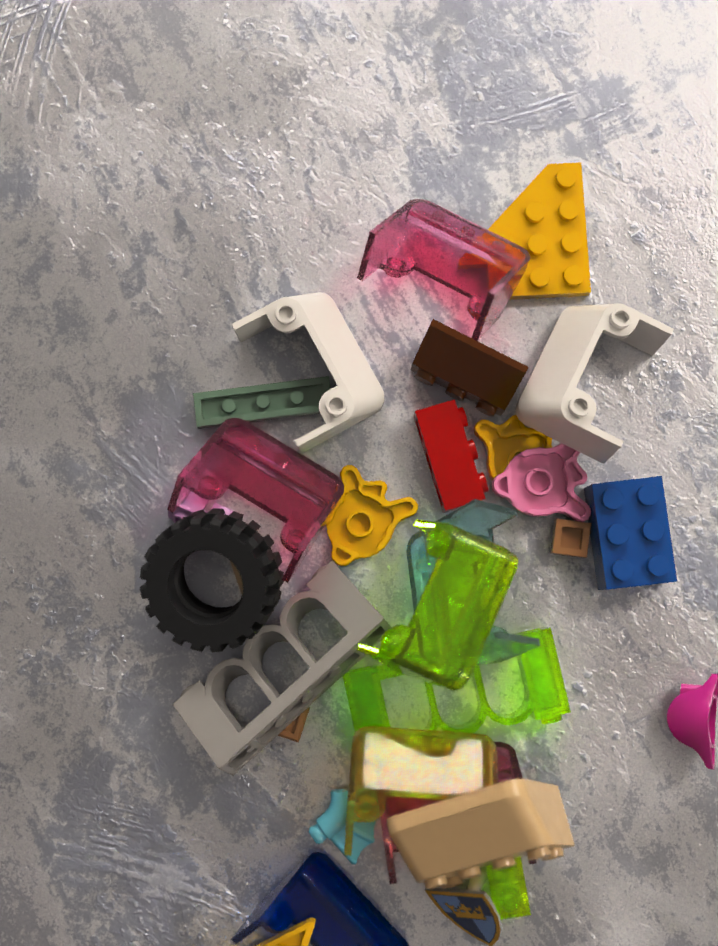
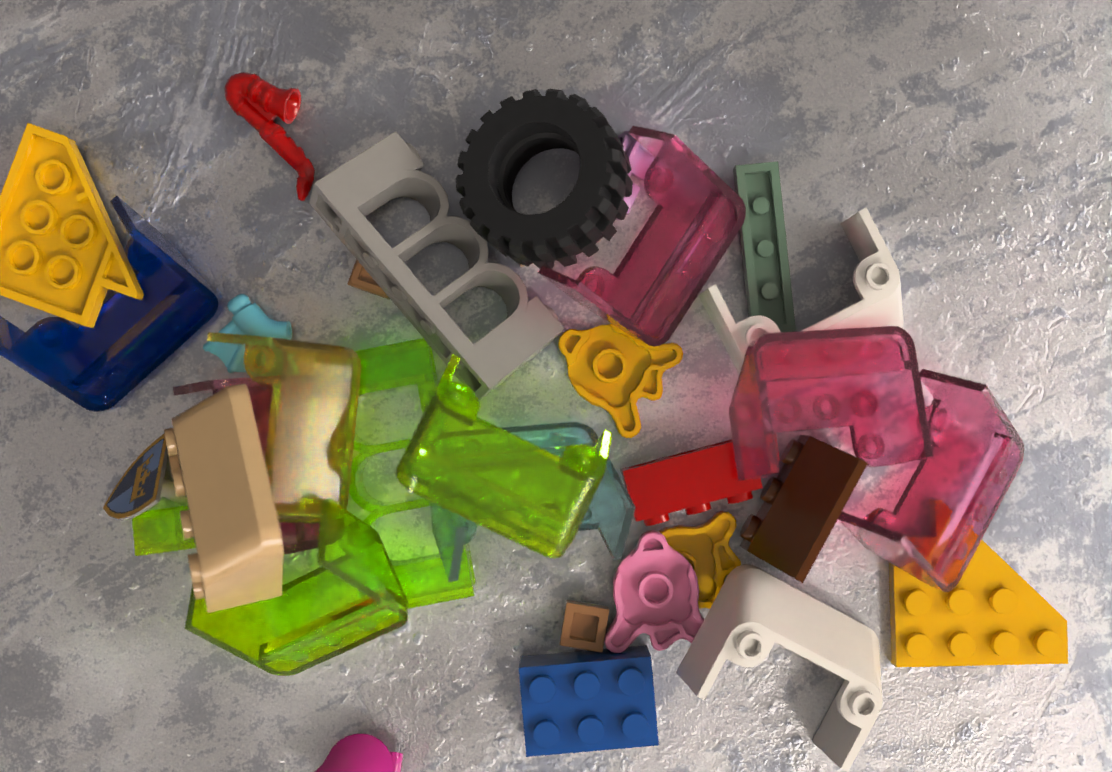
camera: 90 degrees right, 5 degrees up
none -> clear neon green windscreen [185,498,408,676]
none -> red piece [224,72,315,201]
none -> clear pink windscreen [729,326,934,481]

